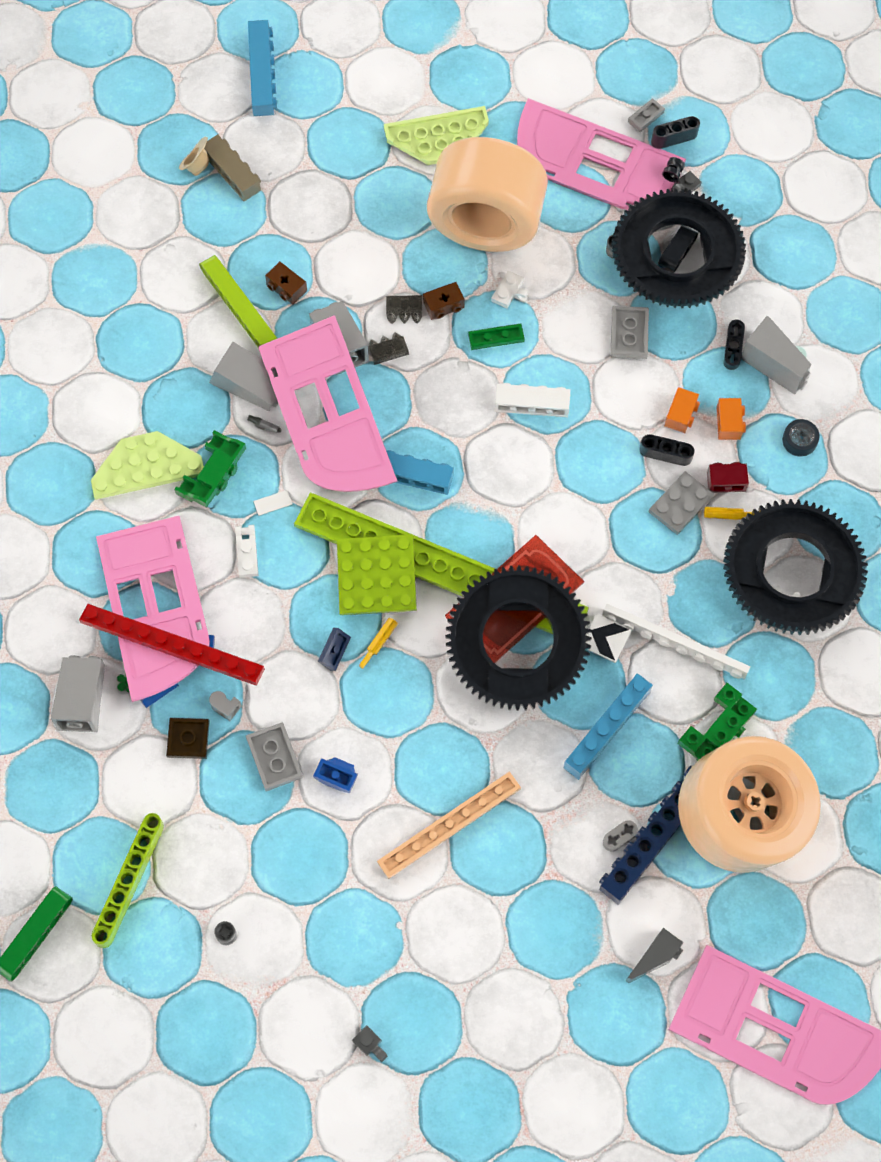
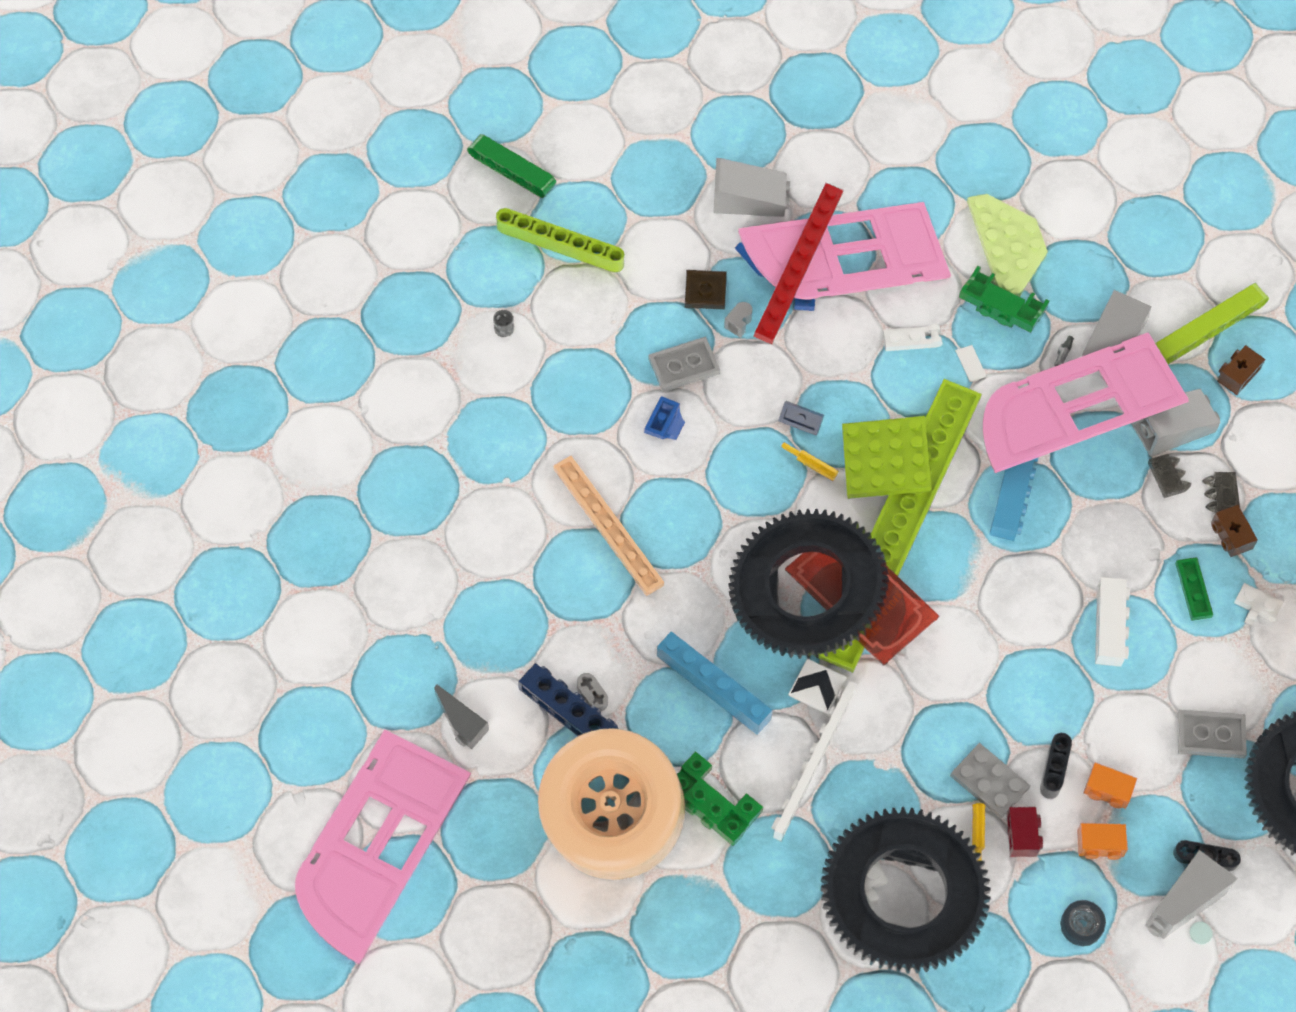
camera: 90 degrees right, 5 degrees down
dark grey plate [352,1025,388,1062] -> none

